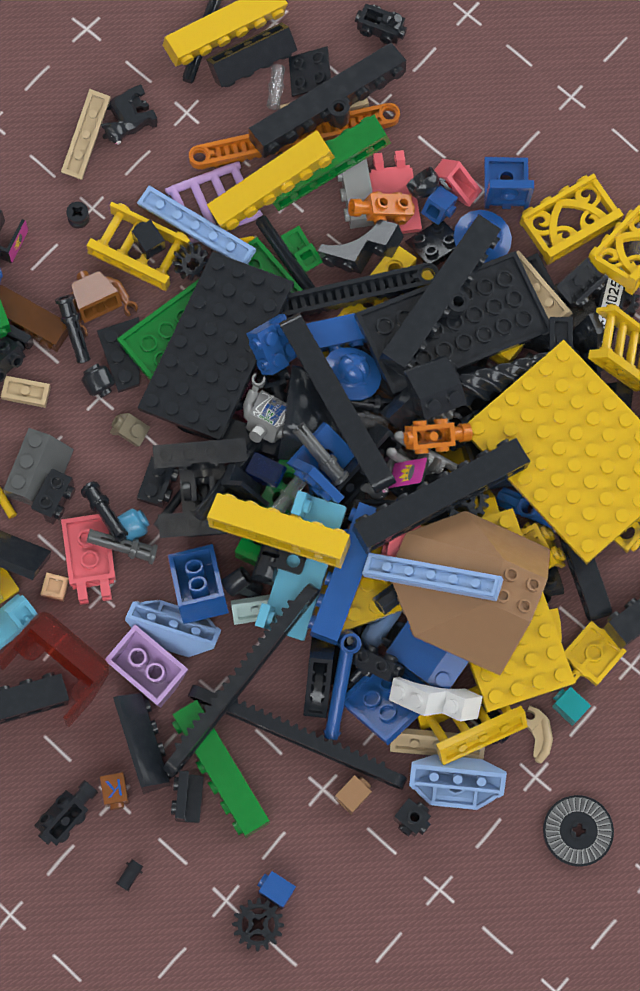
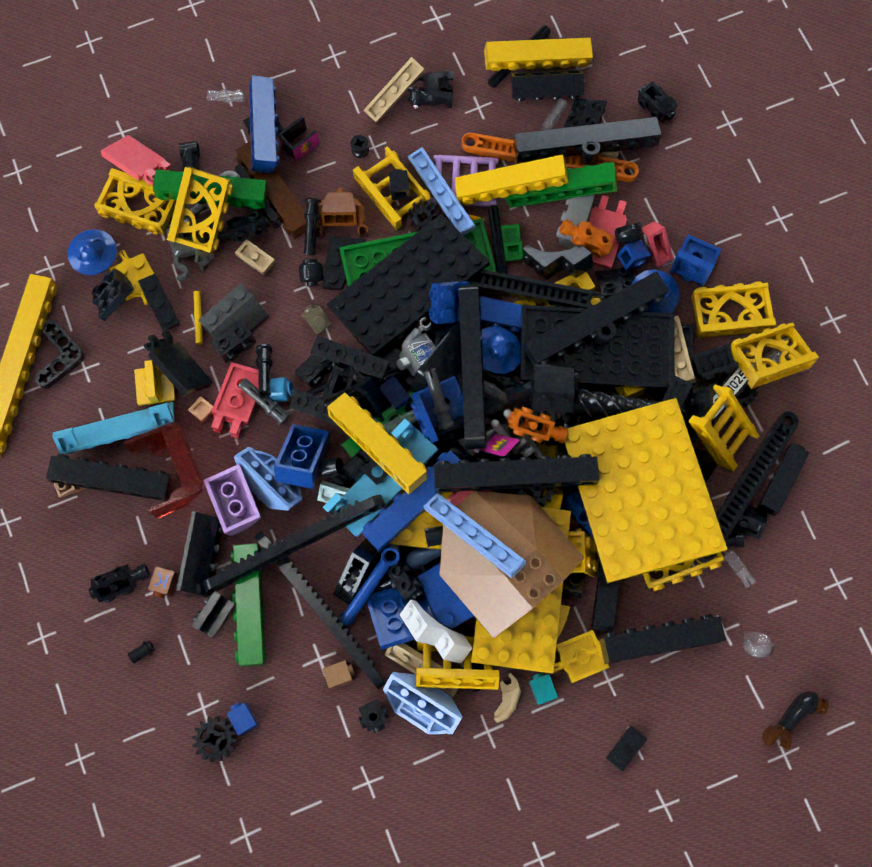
camera: 35 degrees right, 0 degrees up
piece [543,795,614,867] -> none

